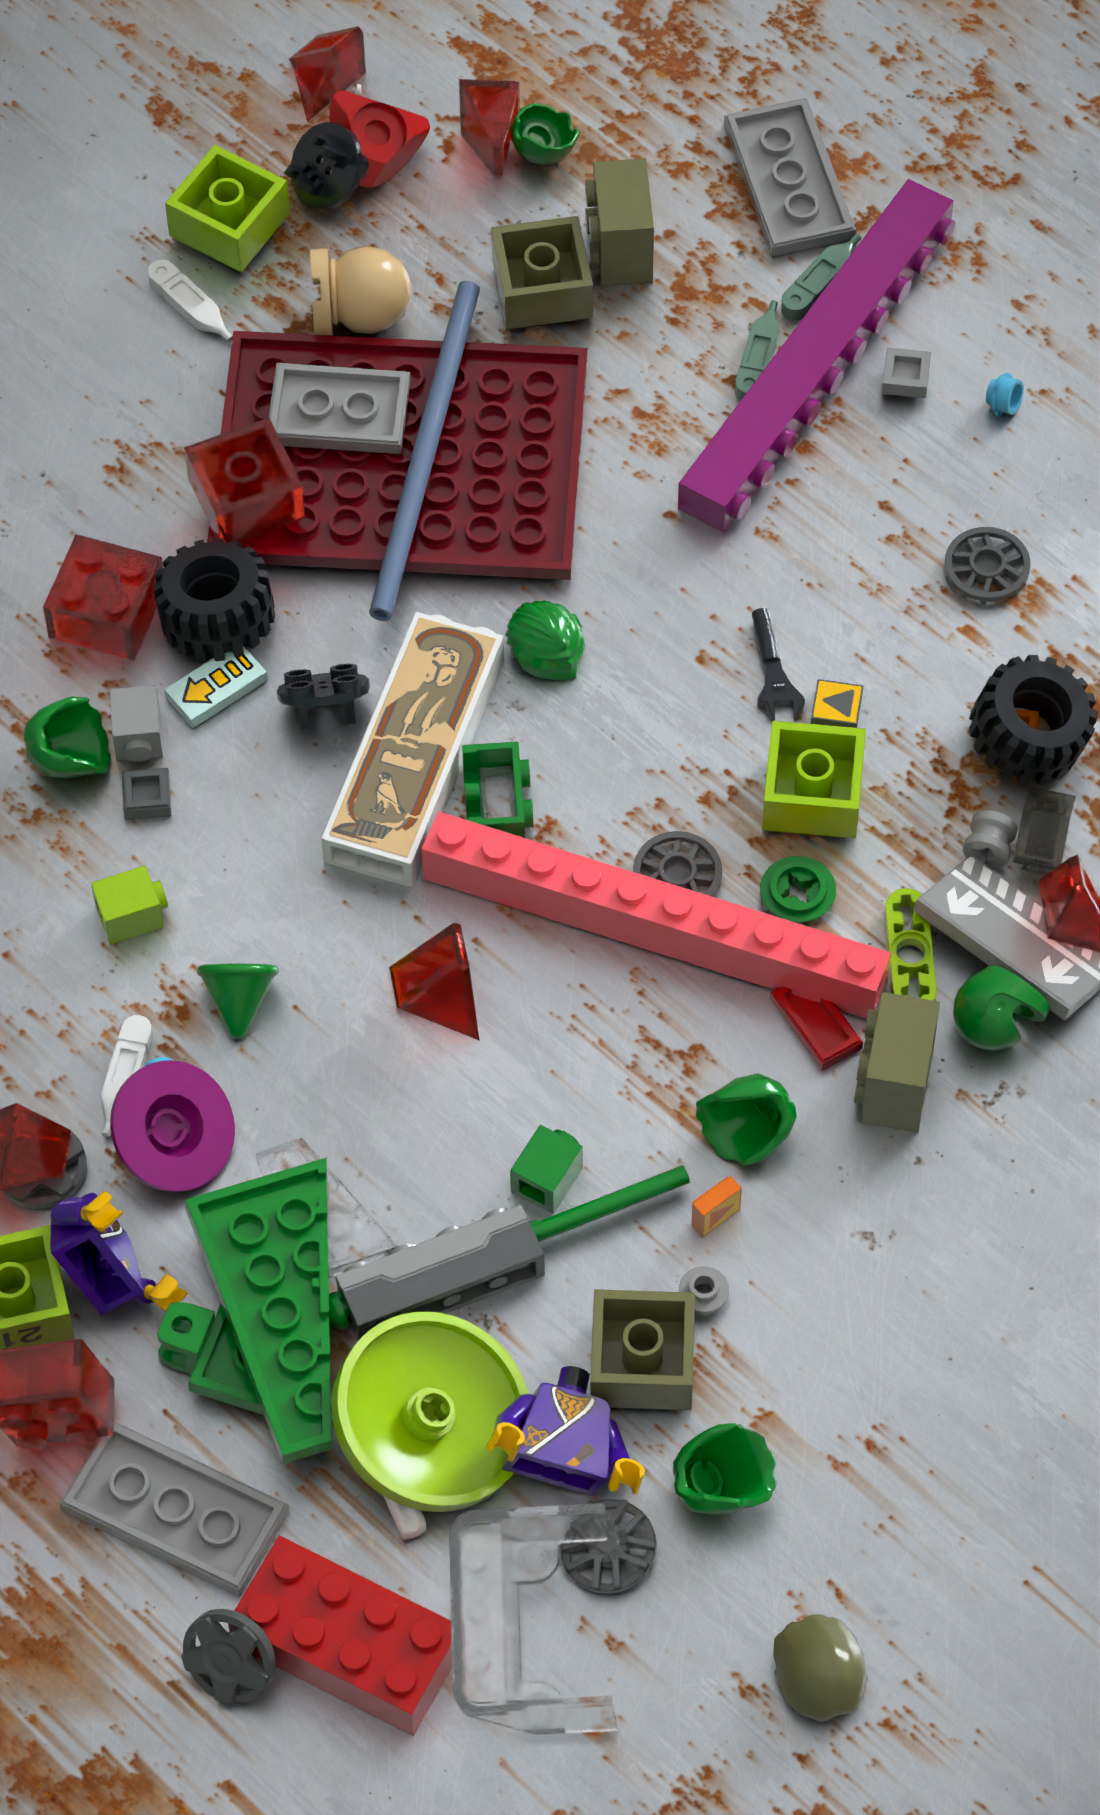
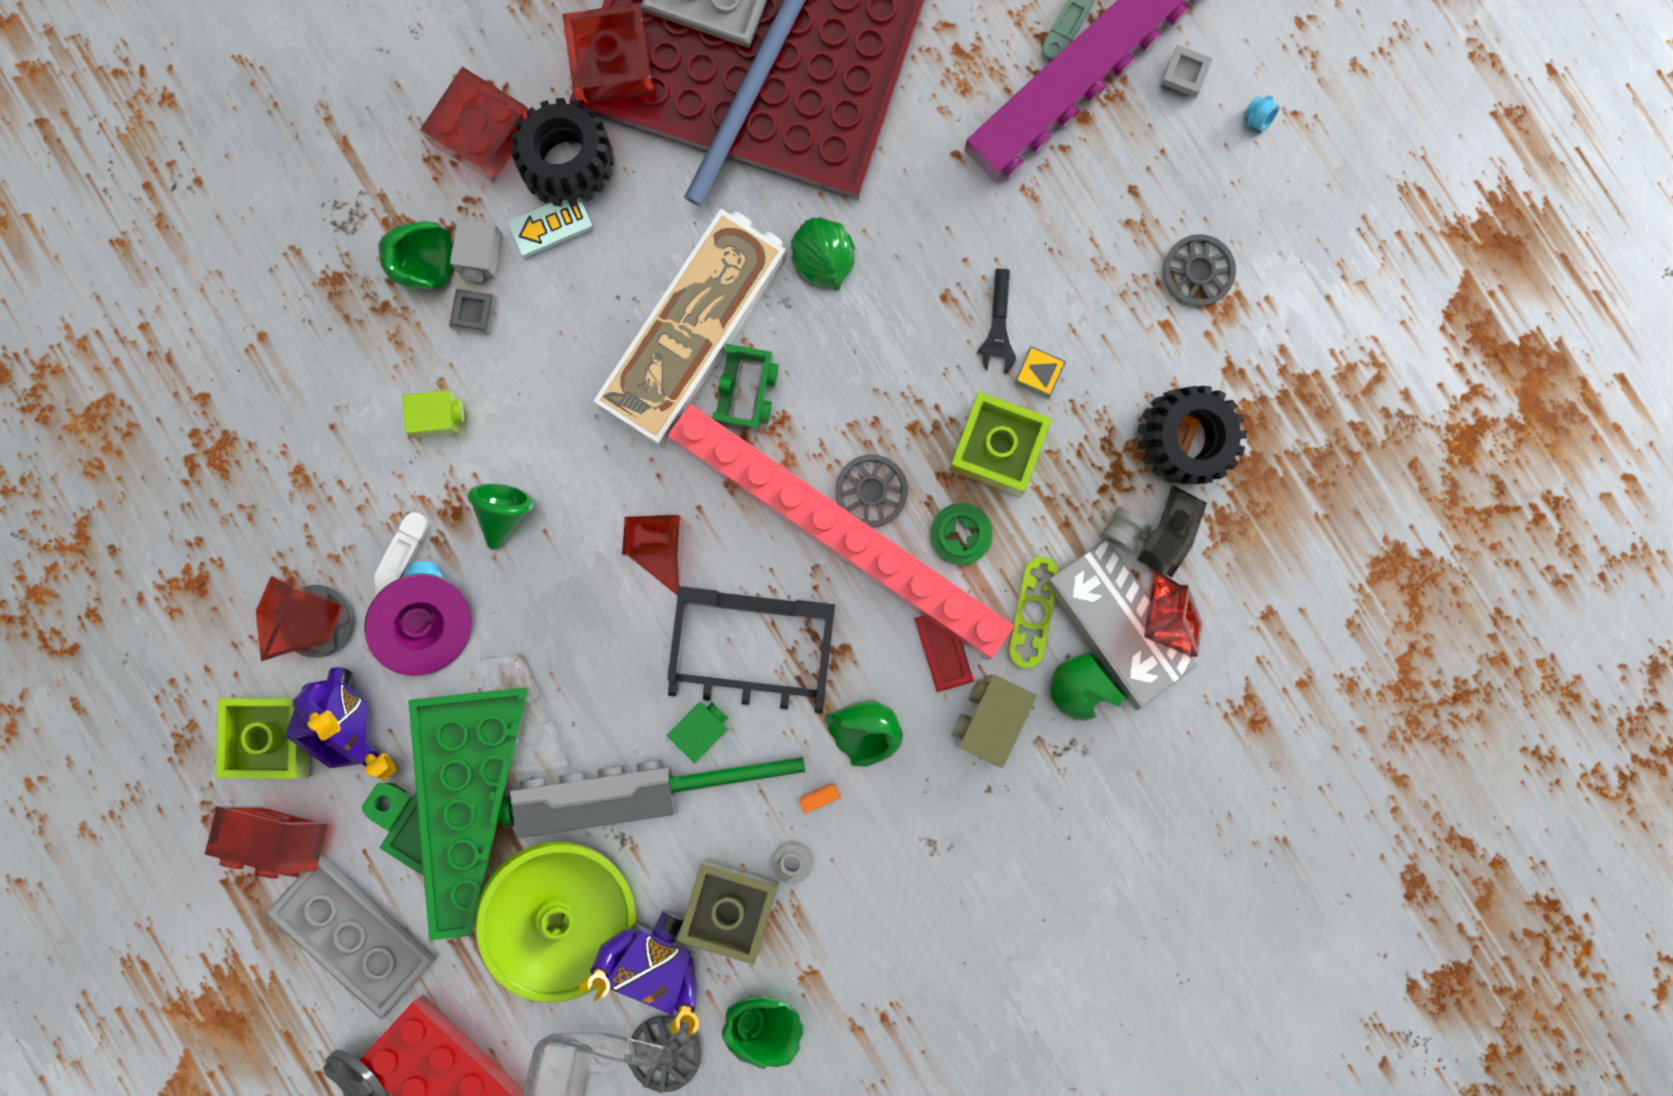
camera: 15 degrees right, 25 degrees up
black plate [277,663,370,731] -> none
none -> black hinge [667,586,835,714]

